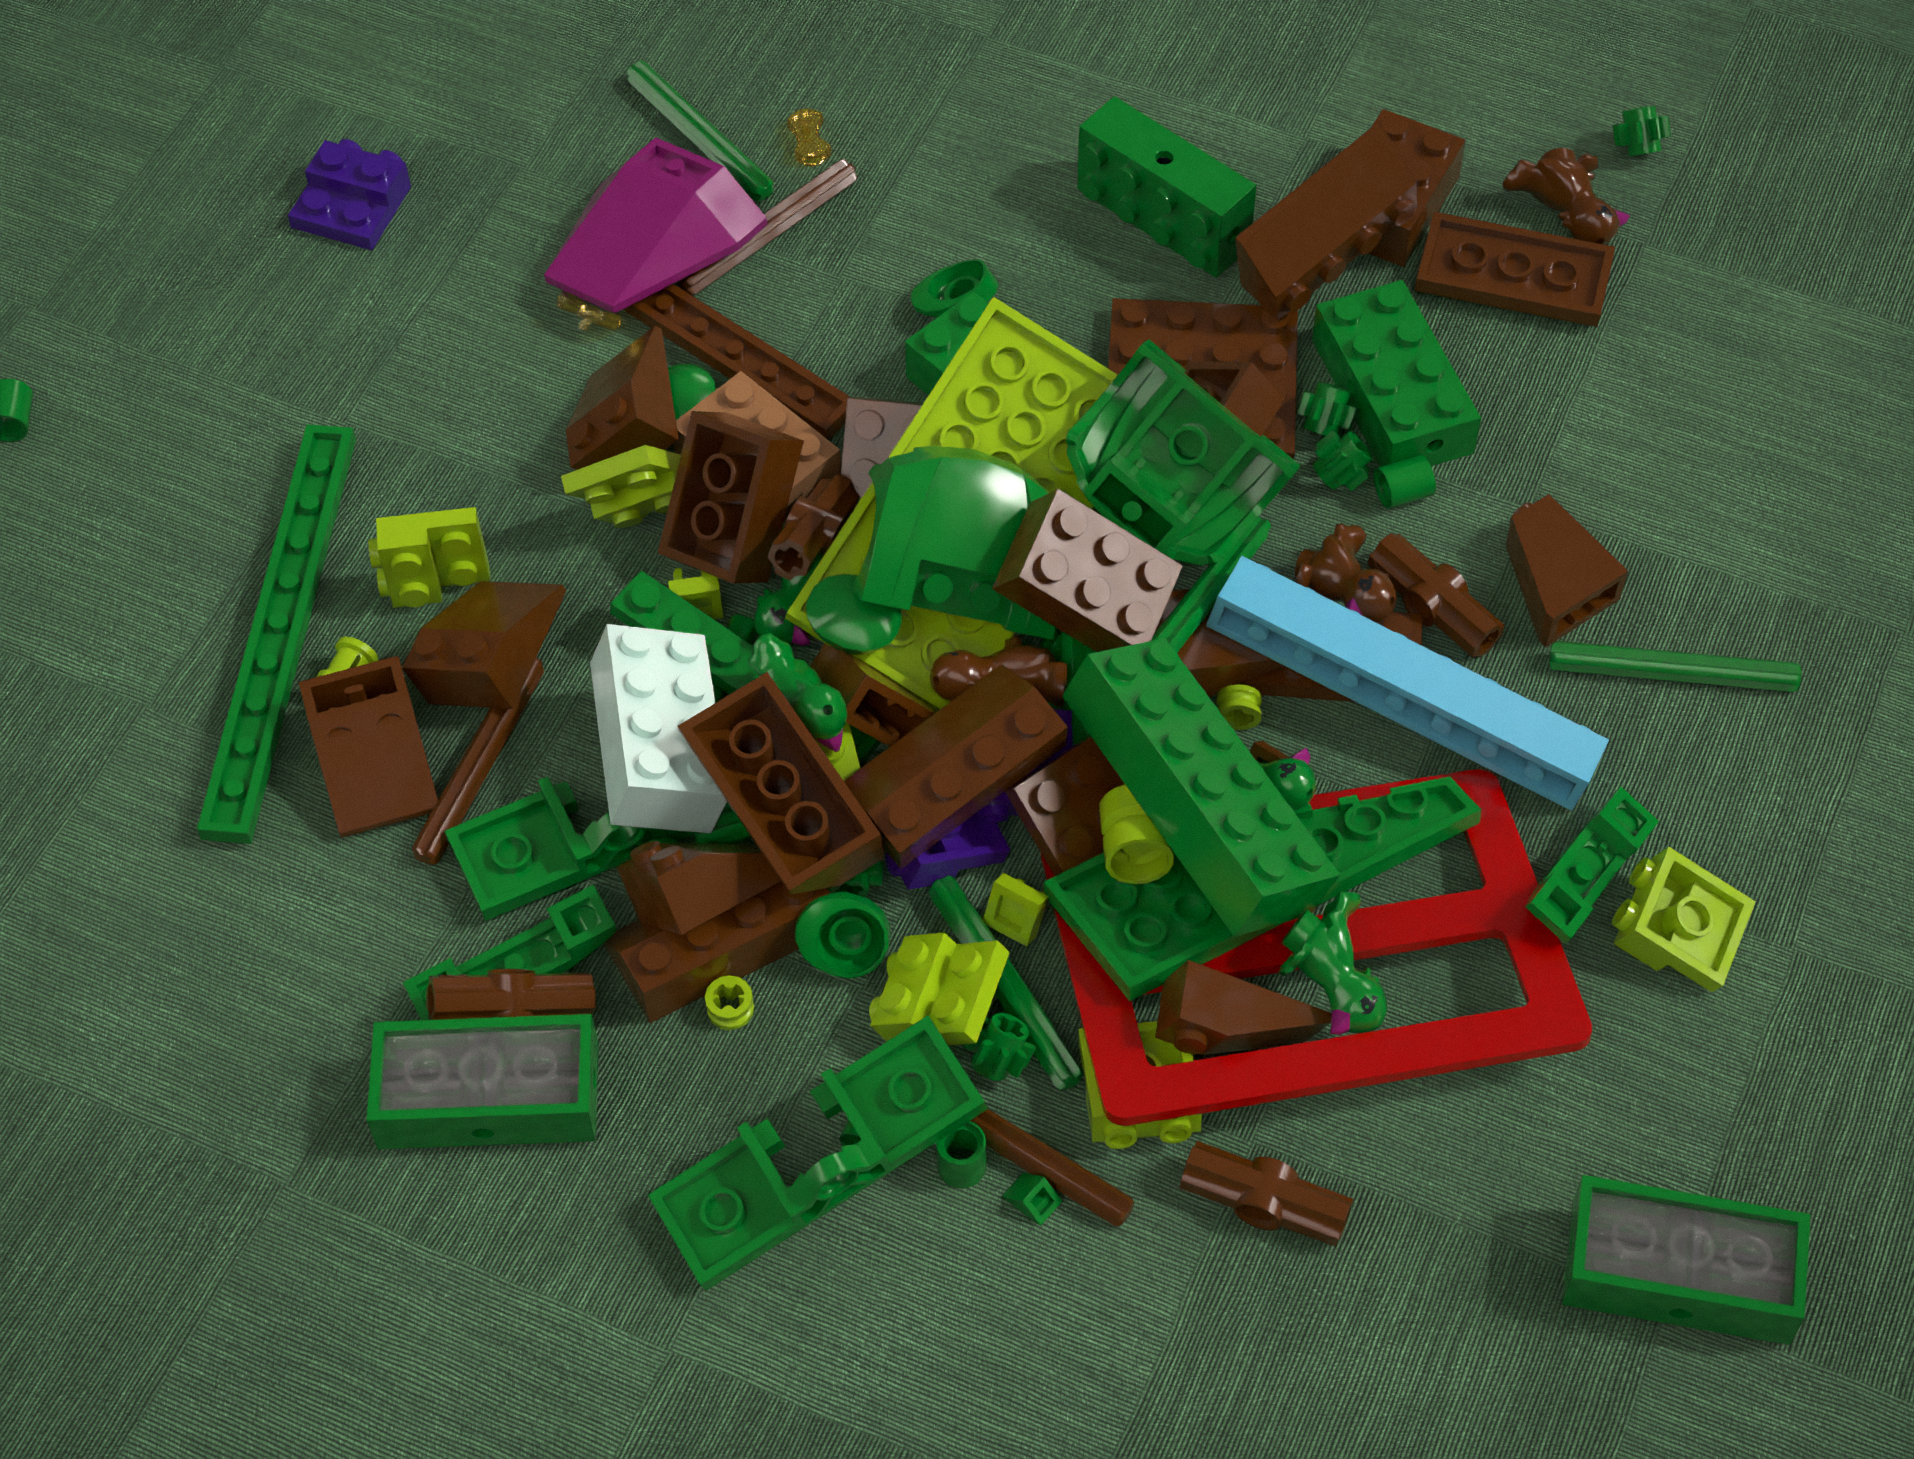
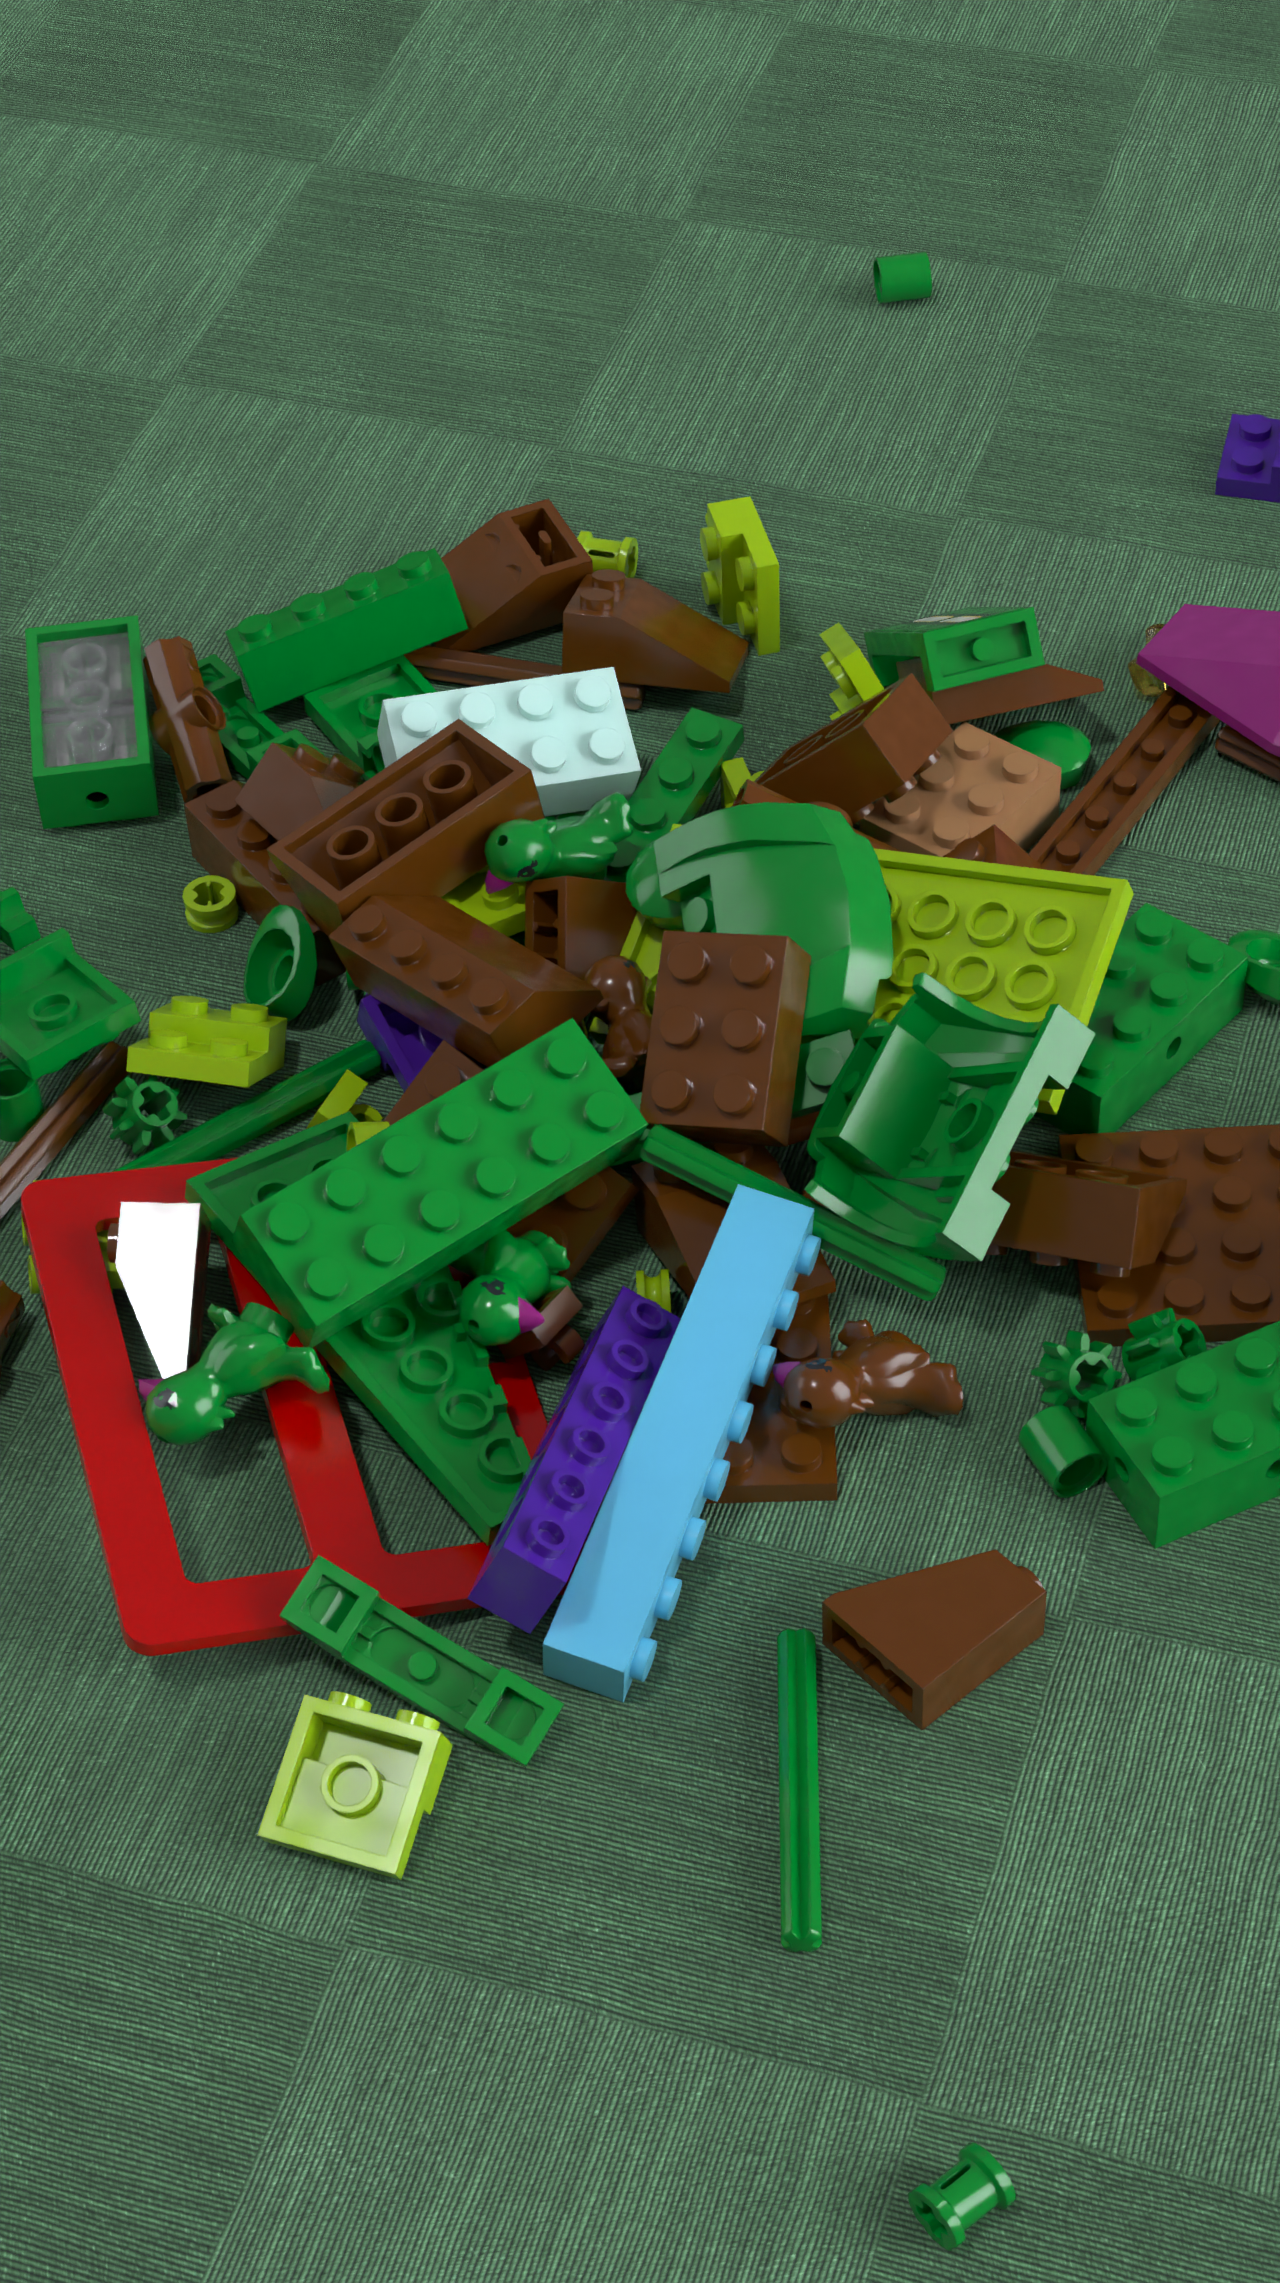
camera: 85 degrees right, 10 degrees down
green plate [197,424,356,844] -> none
reddish brown piece [1368,533,1505,658] -> none
none -> green slope [225,548,468,713]
none -> dark purple brick [467,1286,681,1634]
none -> green panel [863,607,1045,692]

